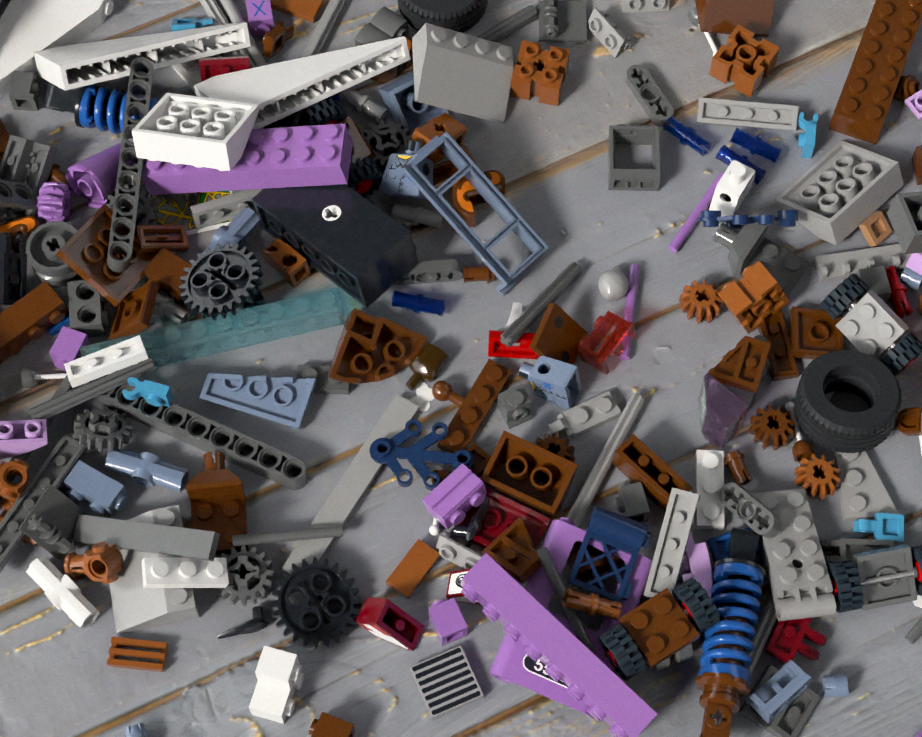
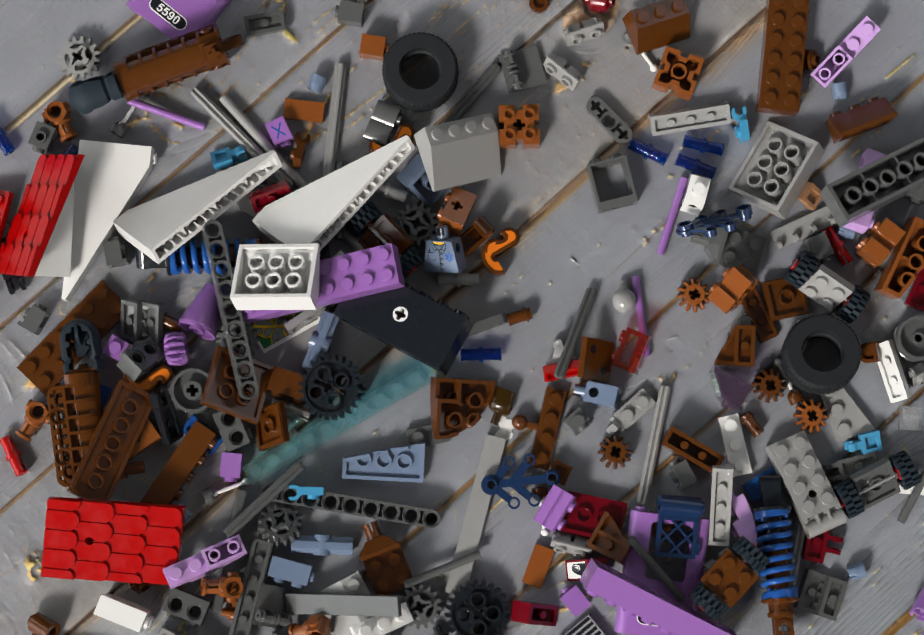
camera: 15 degrees left, 20 degrees up
white plate [64,335,149,388] -> none
dark orange tile [135,225,190,252] -> none
dark orange leg [261,238,311,288] -> none
sand blue piece [396,131,549,296] -> none
black bar [454,496,490,541] -> none
reddish brown slope [480,430,578,518] -> none
dark orange pin [562,589,622,620] -> none
dark grey beam [719,482,782,538] -> none
sand blue hinge [746,660,811,724] -> none

